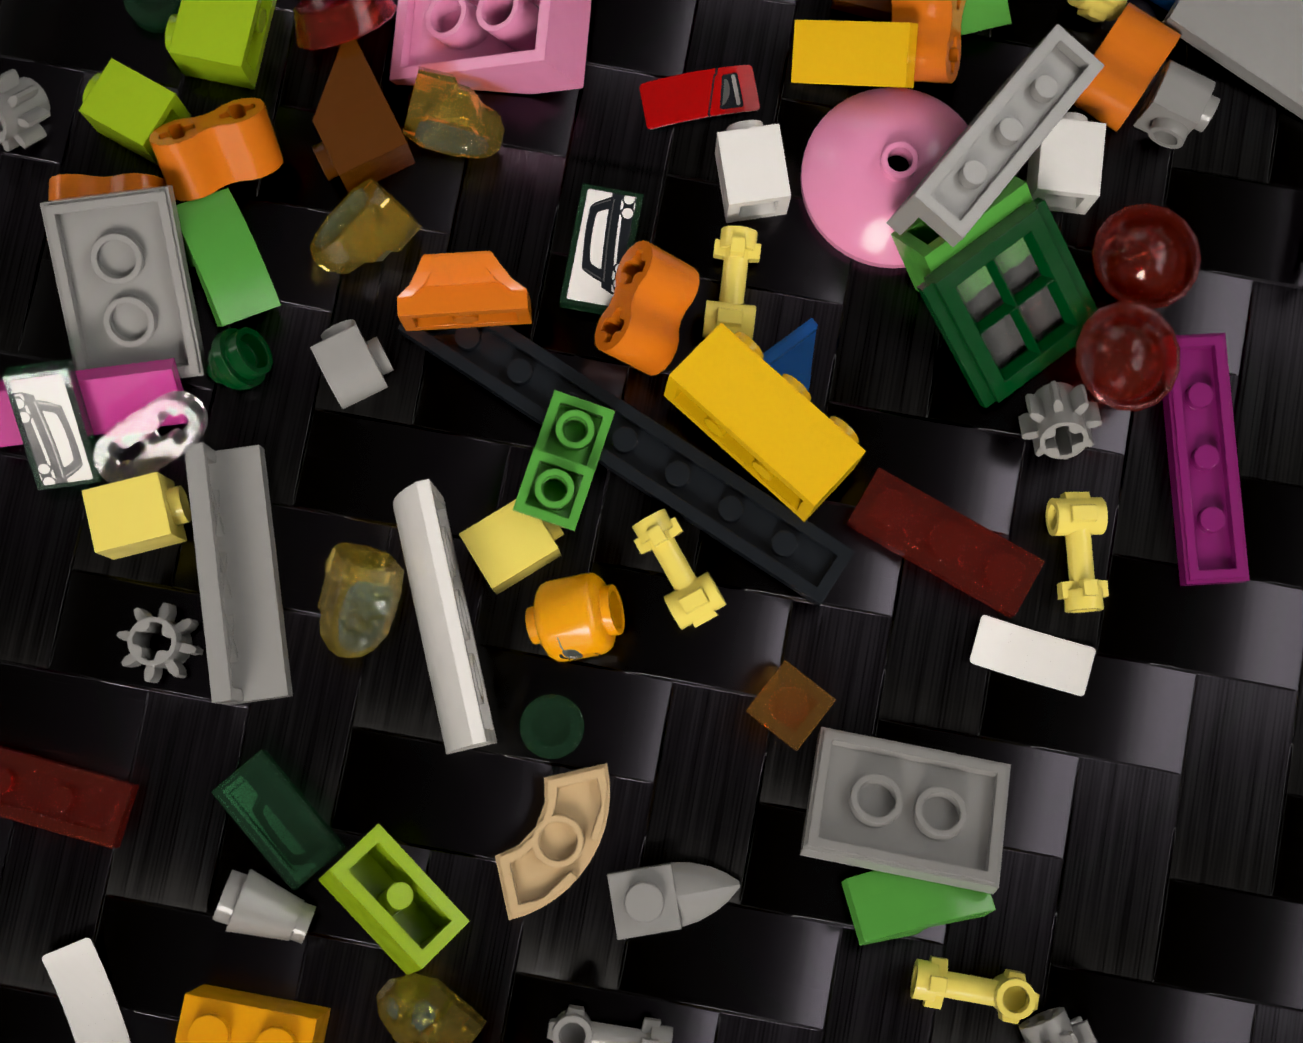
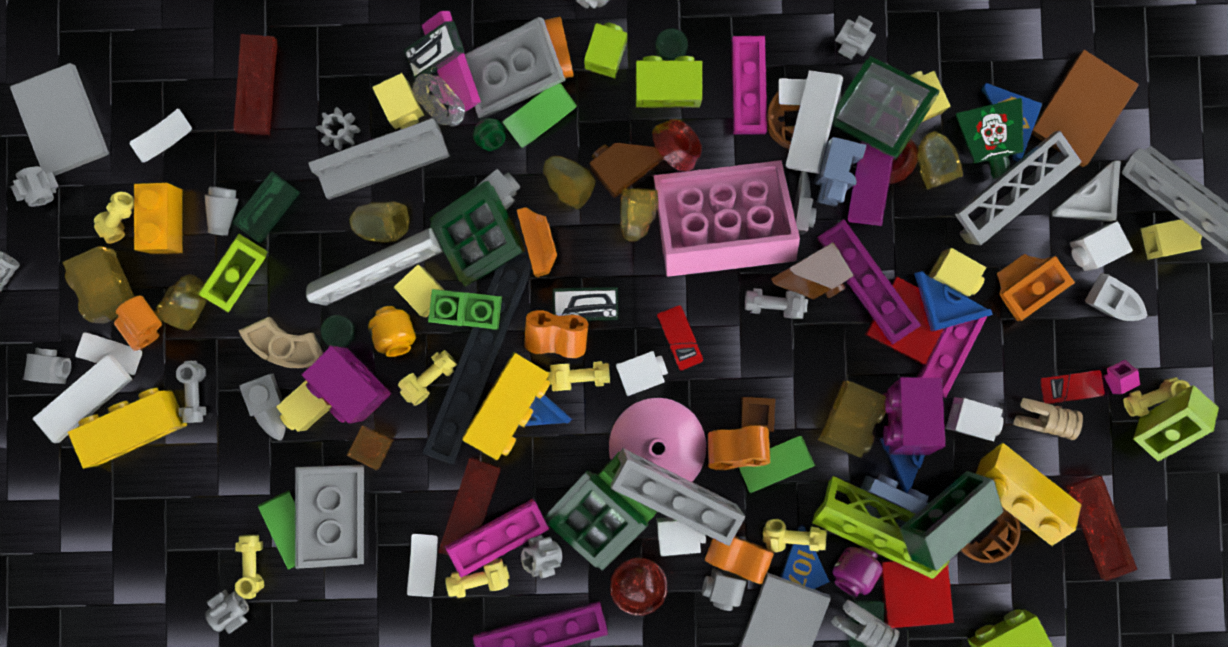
camera: 80 degrees right, 5 degrees up
orange axle [149,98,283,201] -> none
yellow tile [791,20,918,88] -> none
clear red hat [1074,302,1180,411] -> none
none -> light yellow brick [276,380,331,432]
none -> magenta brick [302,346,392,424]
none -> dark green piece [429,181,525,287]
none -> dark pink tile [445,499,549,578]

